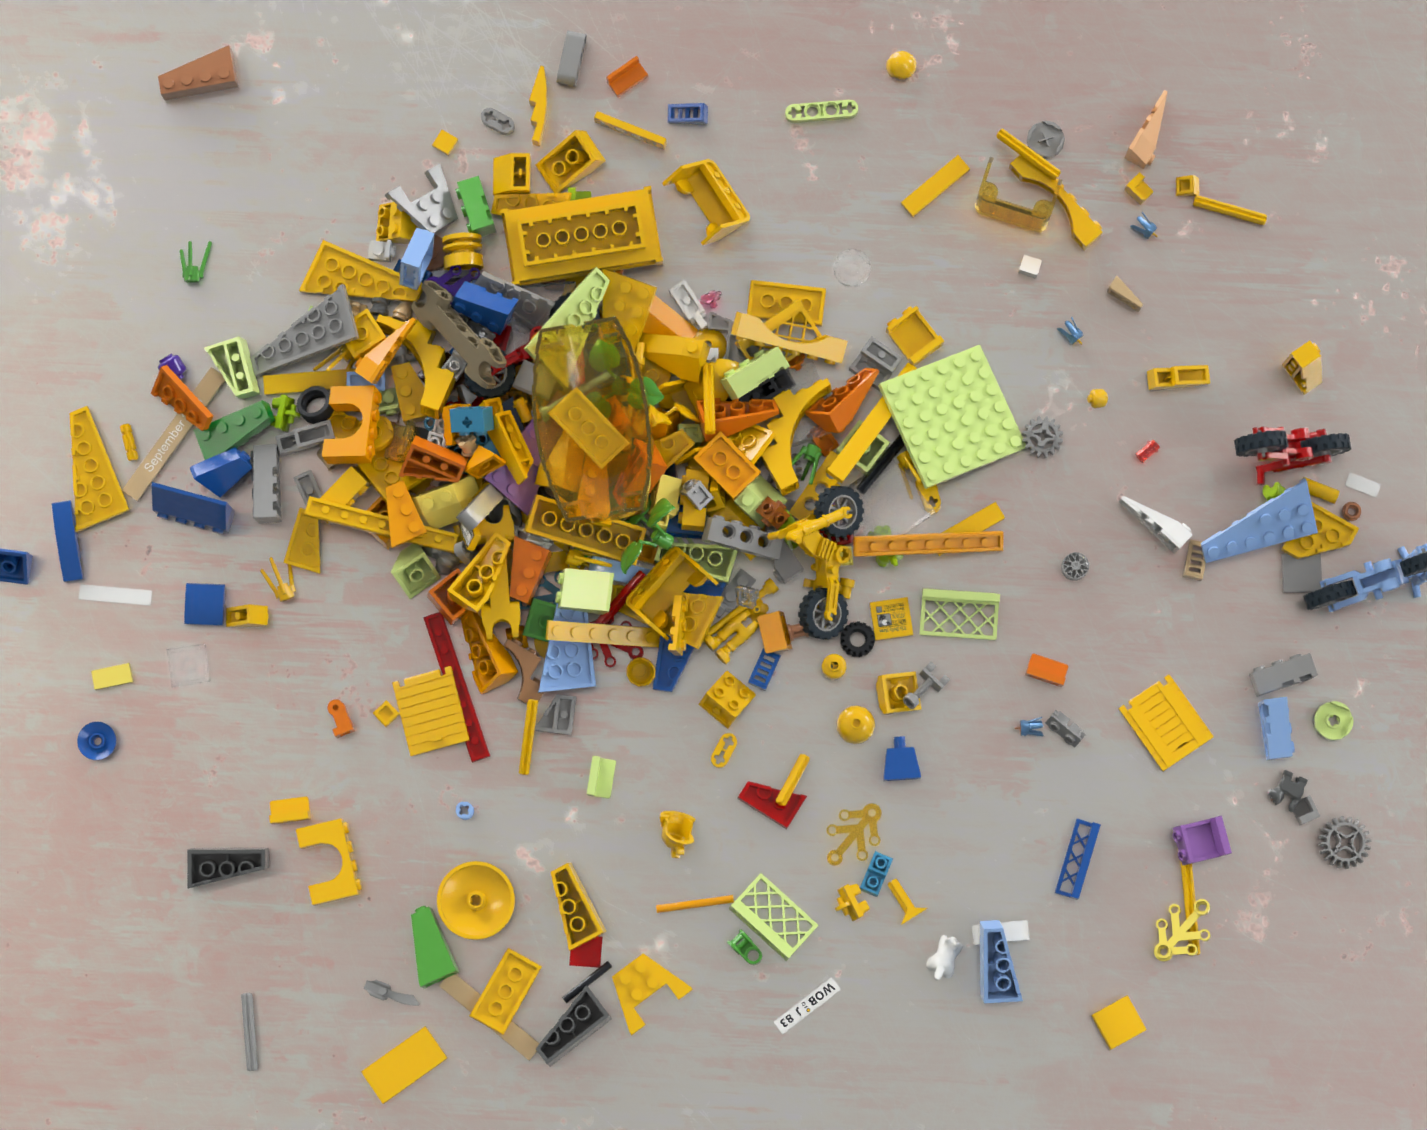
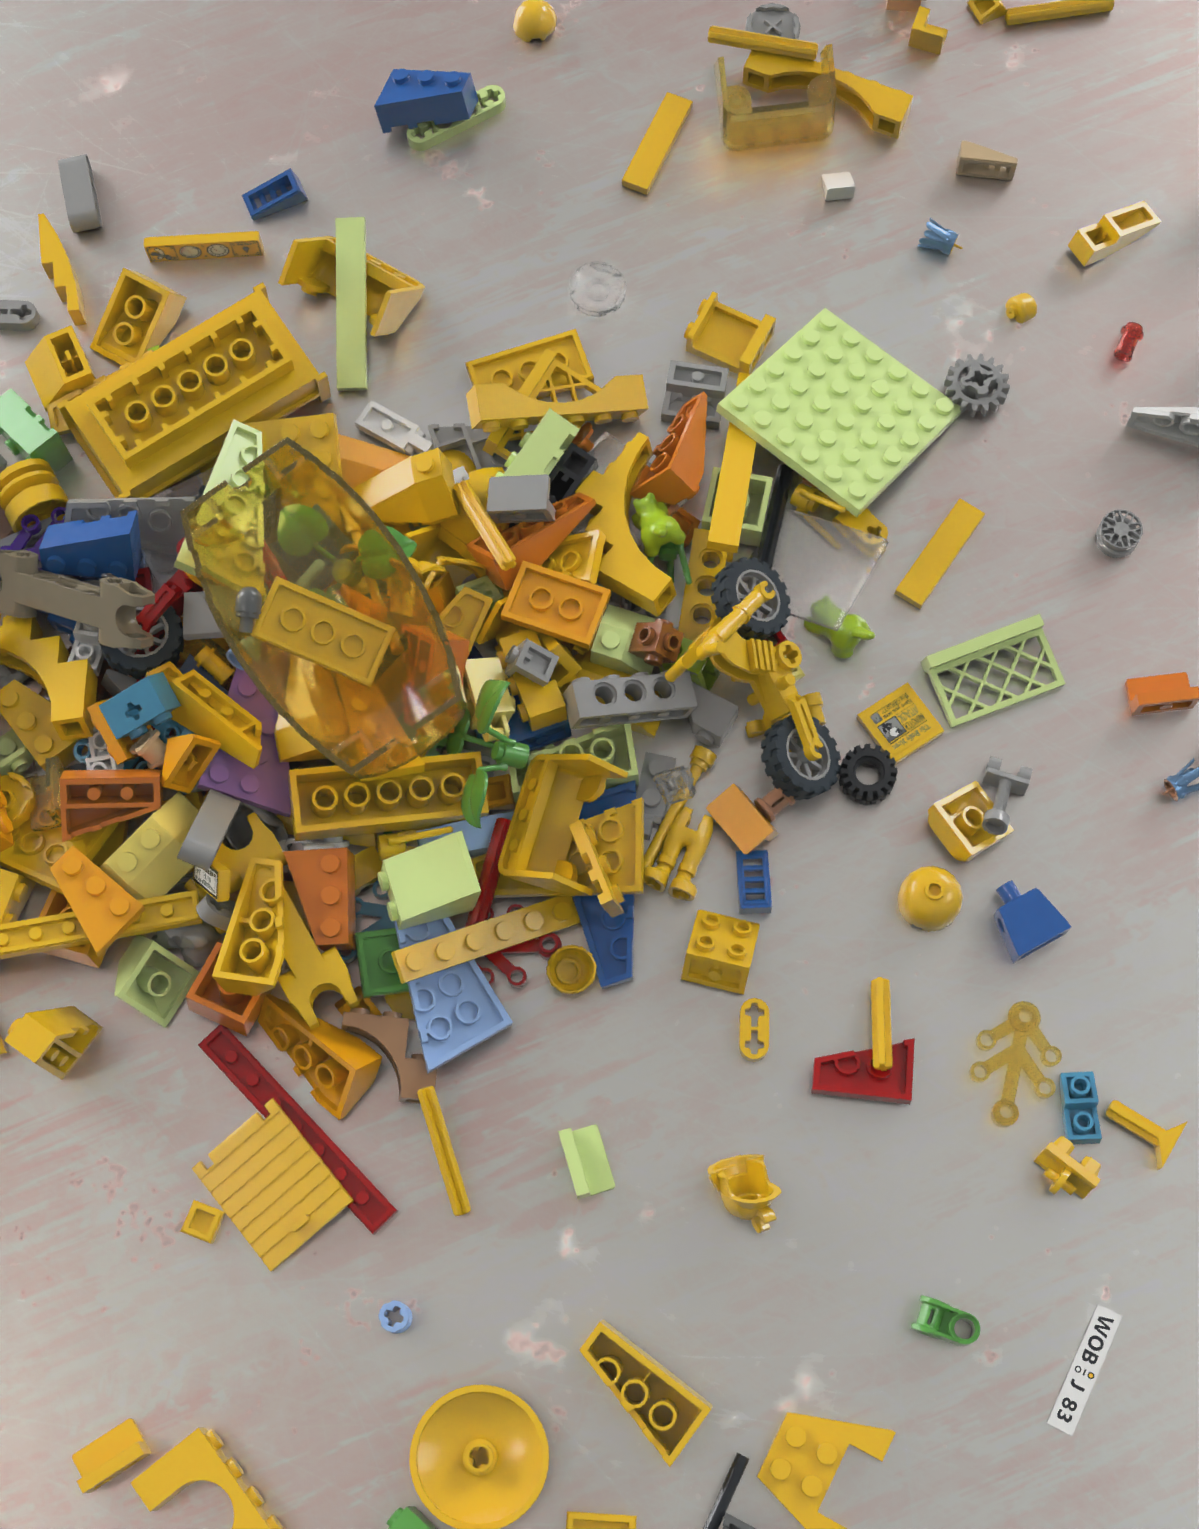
camera: 25 degrees left, 10 degrees down
orange leg [327,699,355,738] -> none
light grey wing [535,694,576,735] -> none
red sticker [569,936,603,968] -> none
orange panel [606,56,648,97] -> none
light orange bar [656,895,734,913] -> none
clear pink plant [699,290,722,308] -> none
yellowish green fence [729,873,818,961] -> none
yellow plant [747,599,769,622] -> none
yellow head [822,654,846,680] -> none
light orange tile [853,531,1004,557] -> none
flat silver piece [1130,211,1158,239] -> none
none -> yellow wedge [4,1006,103,1080]
none -> dark grey cylinder [235,587,262,633]
none -> yellowish green tile [335,217,367,391]
none -> blue wedge [374,69,478,133]
none -> light grey panel [487,474,556,524]
none -> lime animal [631,493,686,557]

